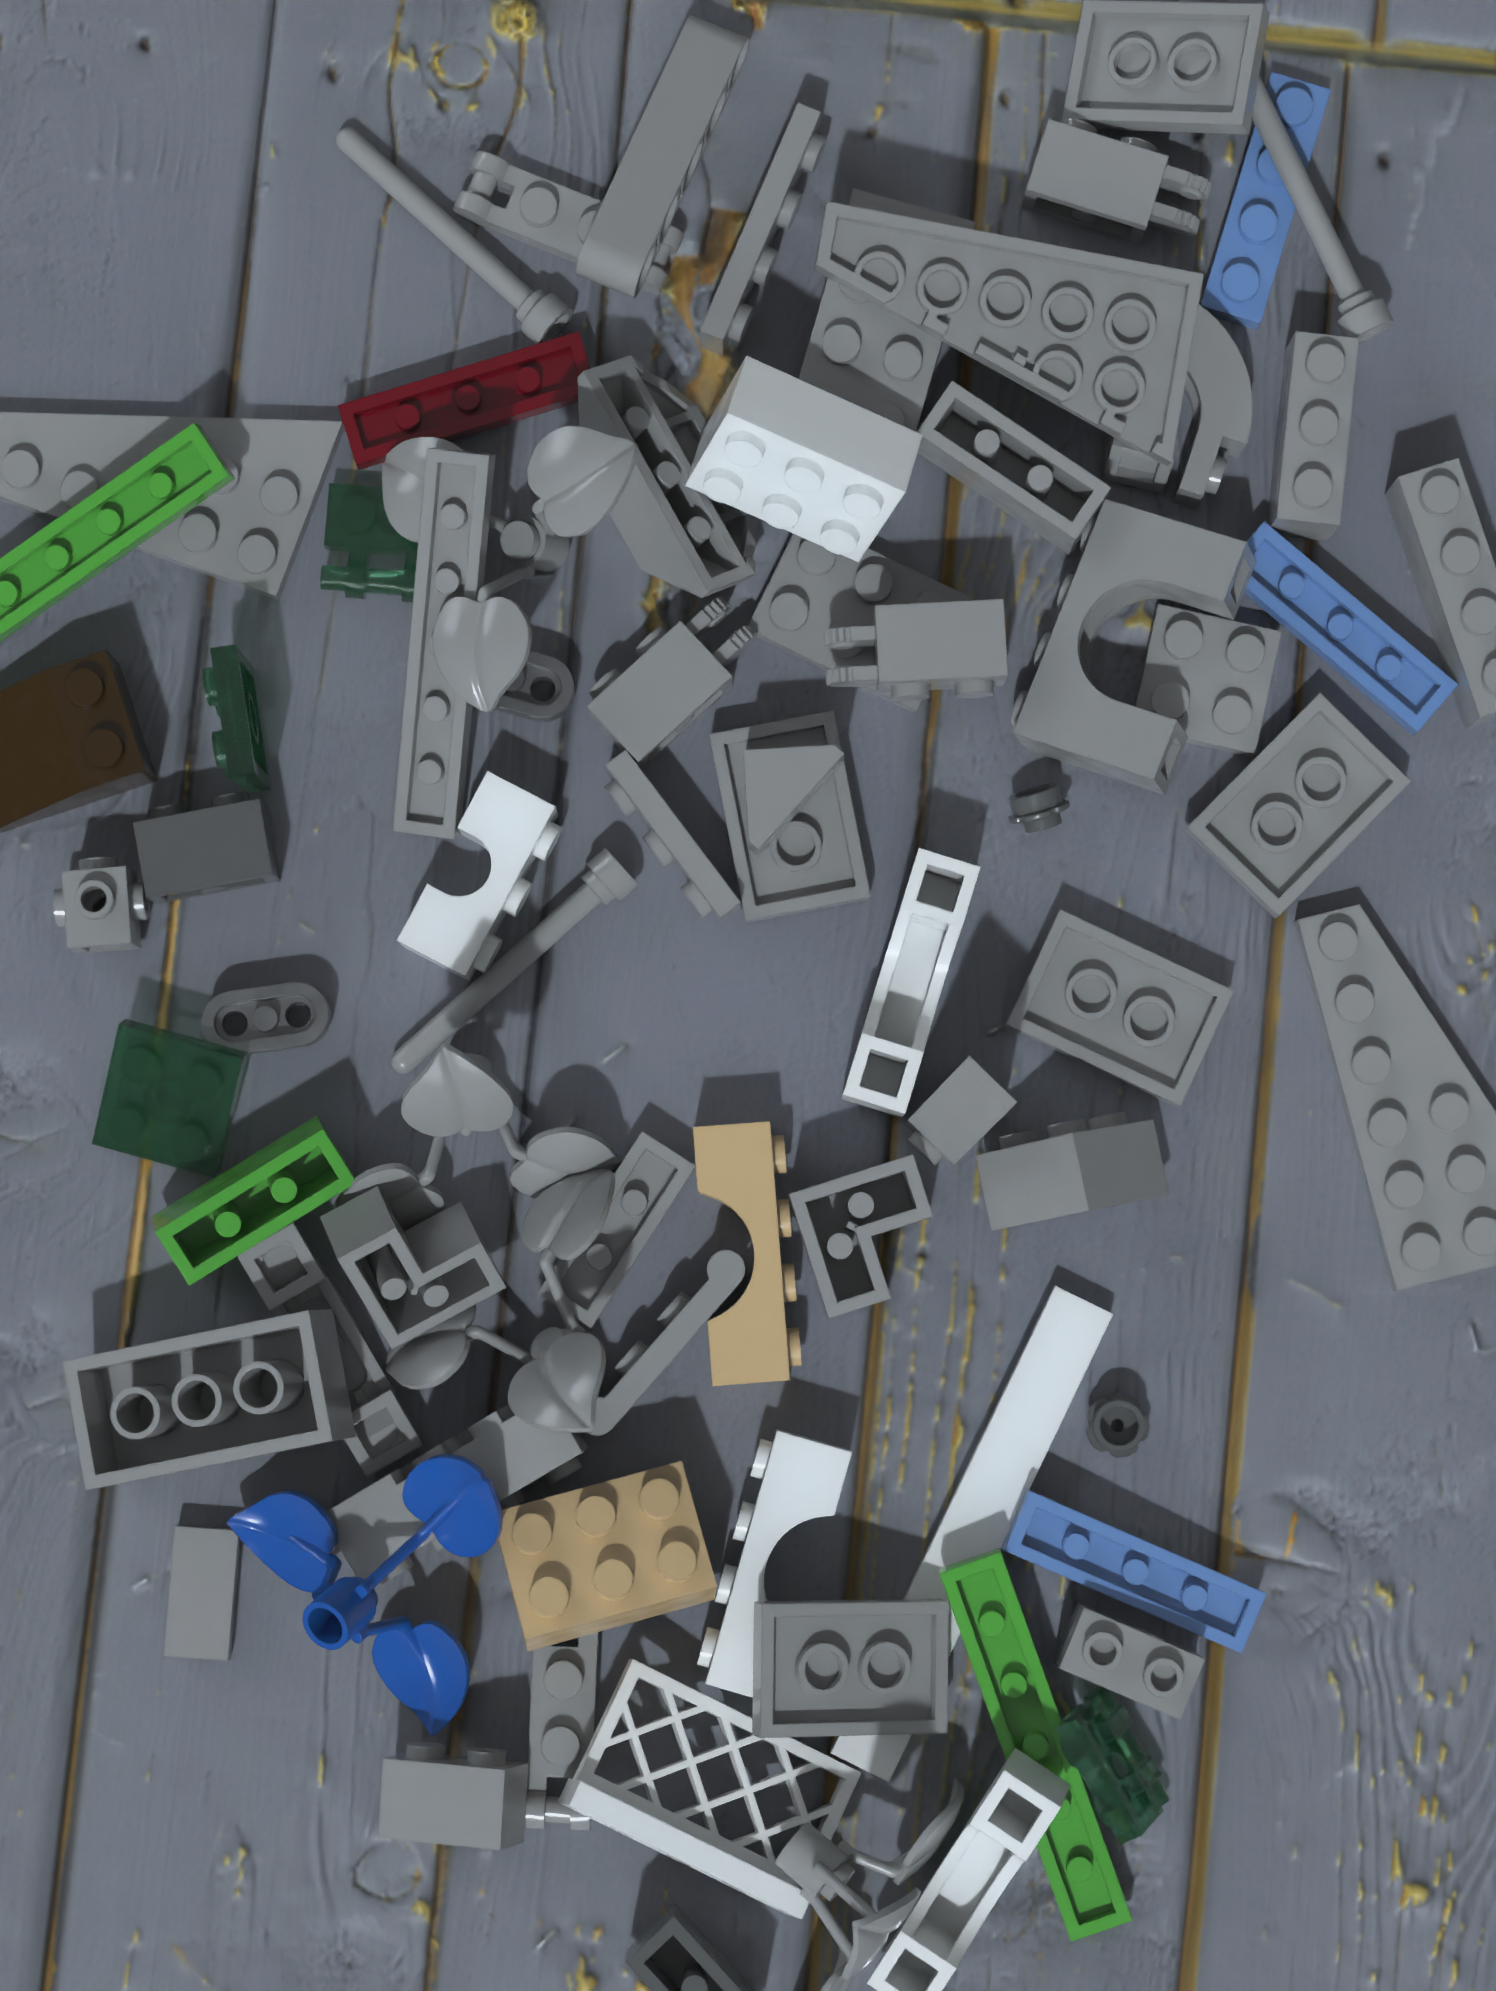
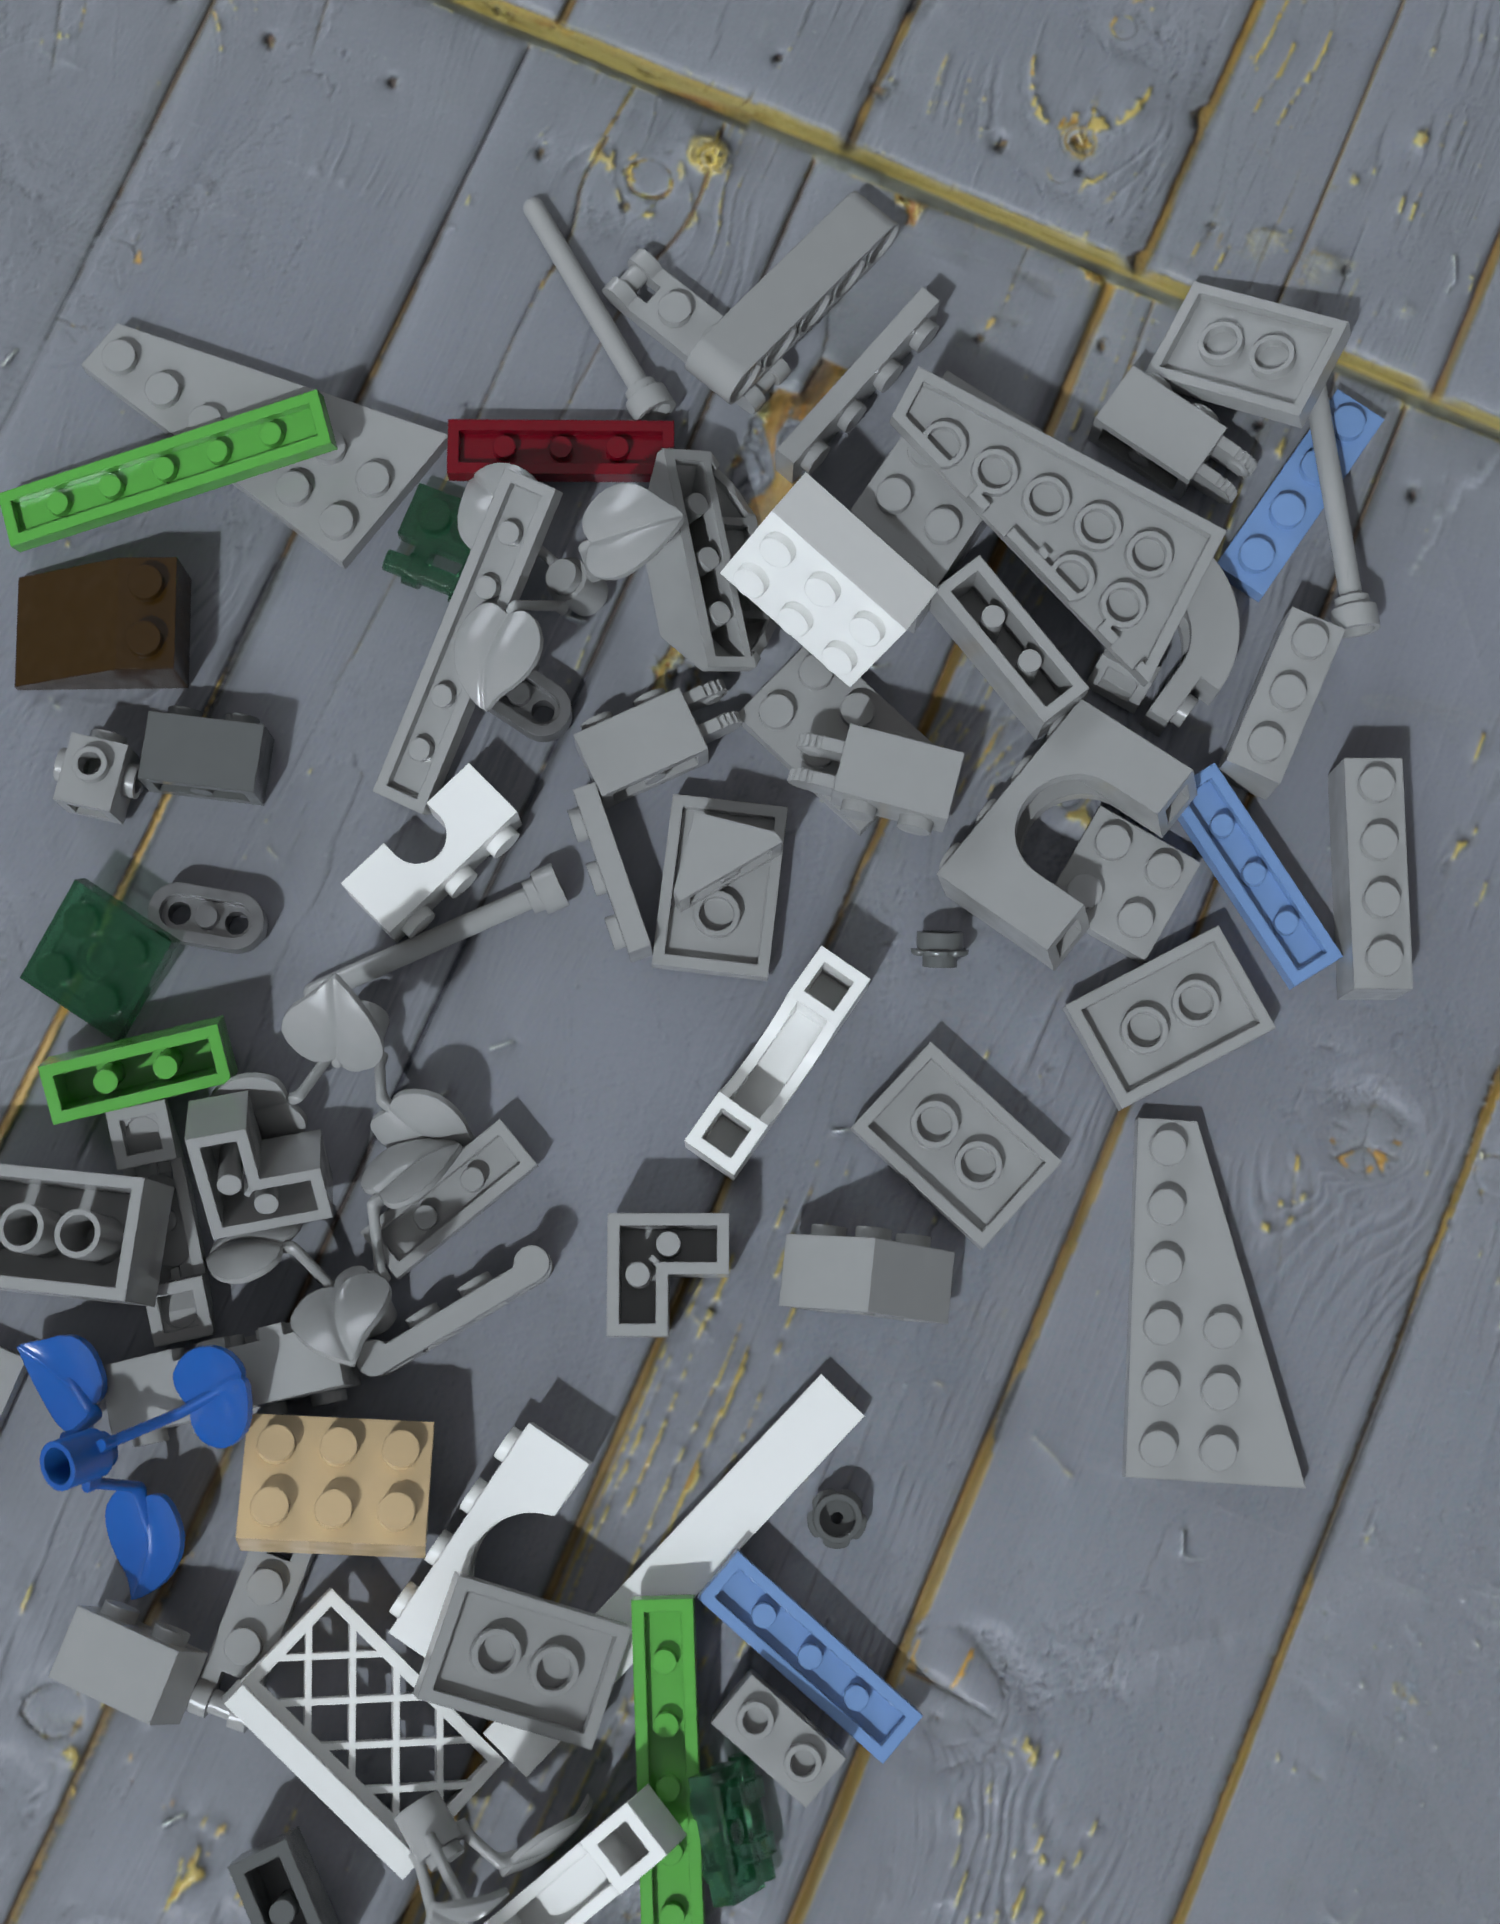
camera: 15 degrees right, 5 degrees down
clear green plate [202,644,271,793] -> none
tan arch [693,1121,802,1386] -> none
light grey slope [905,1055,1017,1167] -> none

